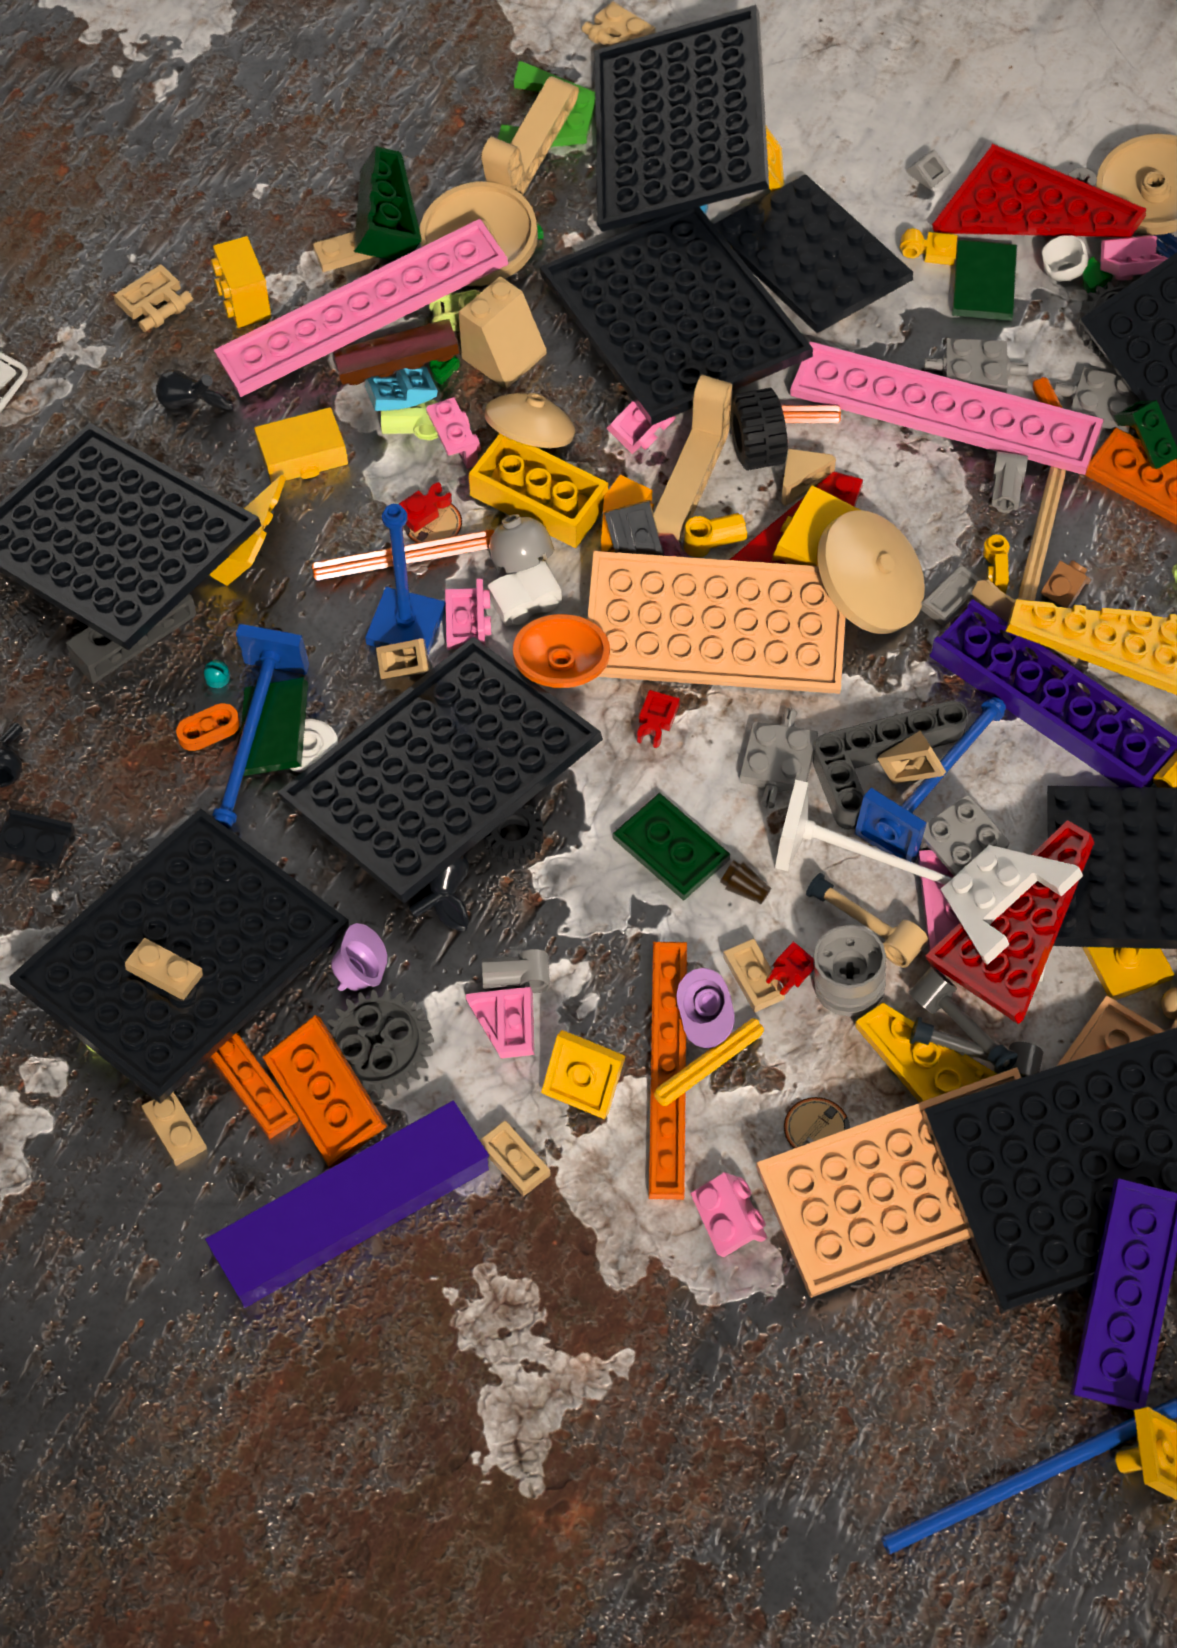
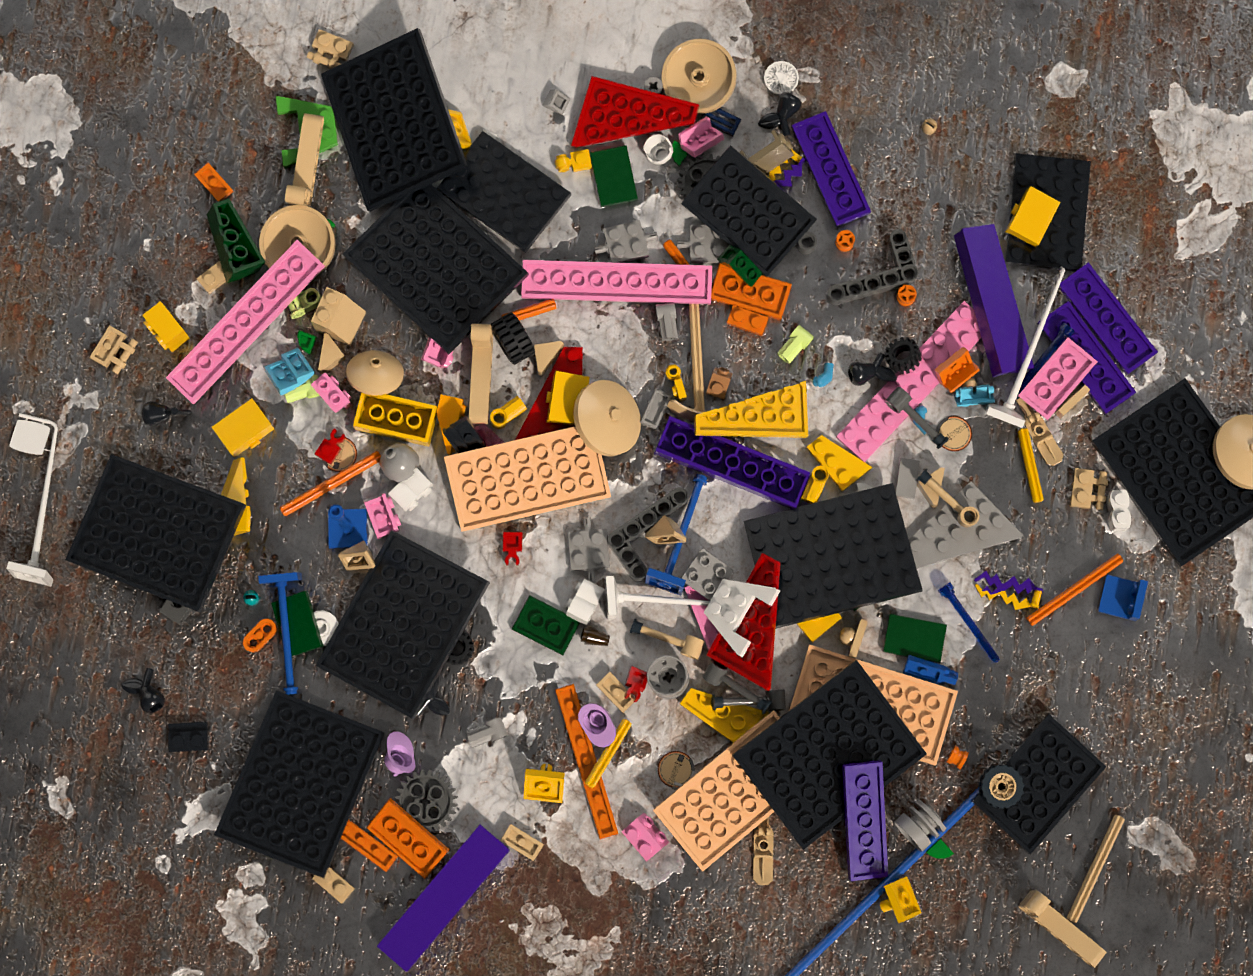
camera: 20 degrees left, 20 degrees up
tan plate [125,938,203,1001] -> none
reddish brown tile [333,319,460,385] -> none
bright pink wing [466,987,534,1058] -> none
orange dish [513,614,610,688] -> none
none -> orange plate [194,163,234,202]
none -> tan slope [318,333,346,374]
none -> white brick [565,579,605,626]
none -> orange plate [727,305,769,336]
none -> tan piece [753,817,774,885]

